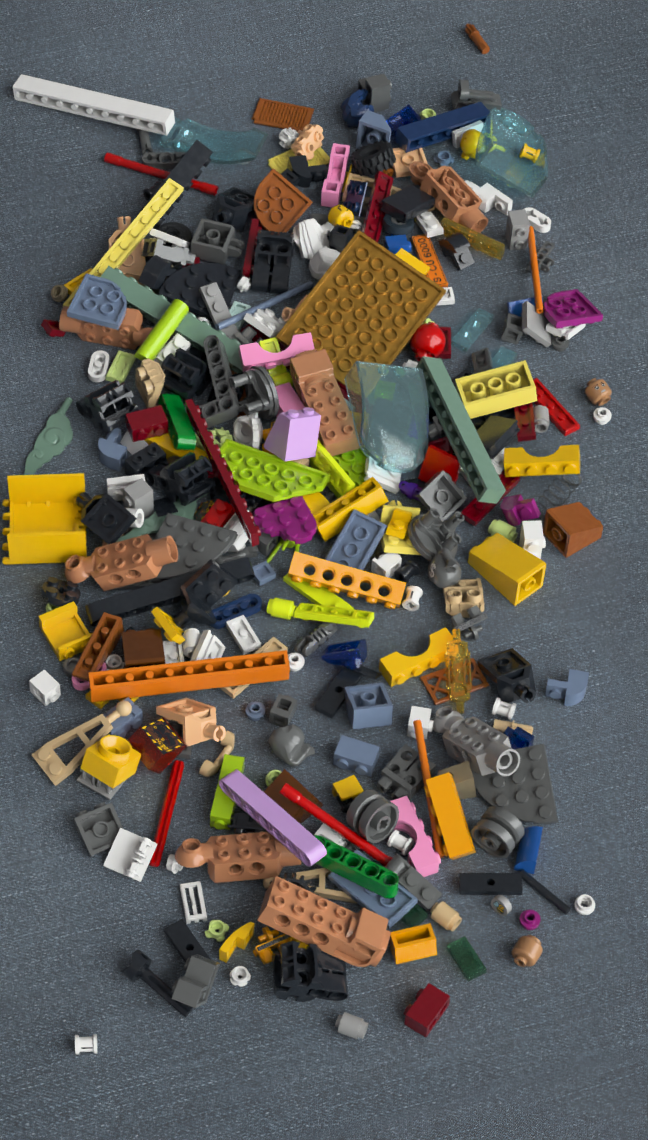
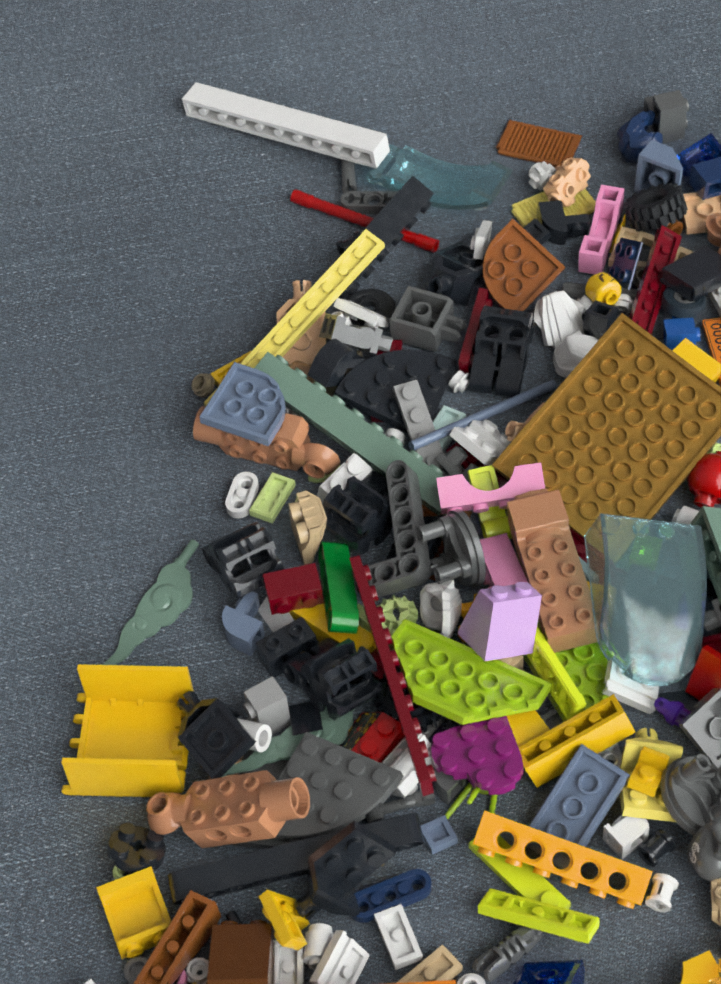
camera: 15 degrees right, 0 degrees up
dark red plate [41,319,66,337] -> none
white plate [107,474,145,501] -> none
lime brick [134,299,189,361] -> none
neon yellow brick [267,597,297,620] -> none
none -> white plate [470,220,492,260]

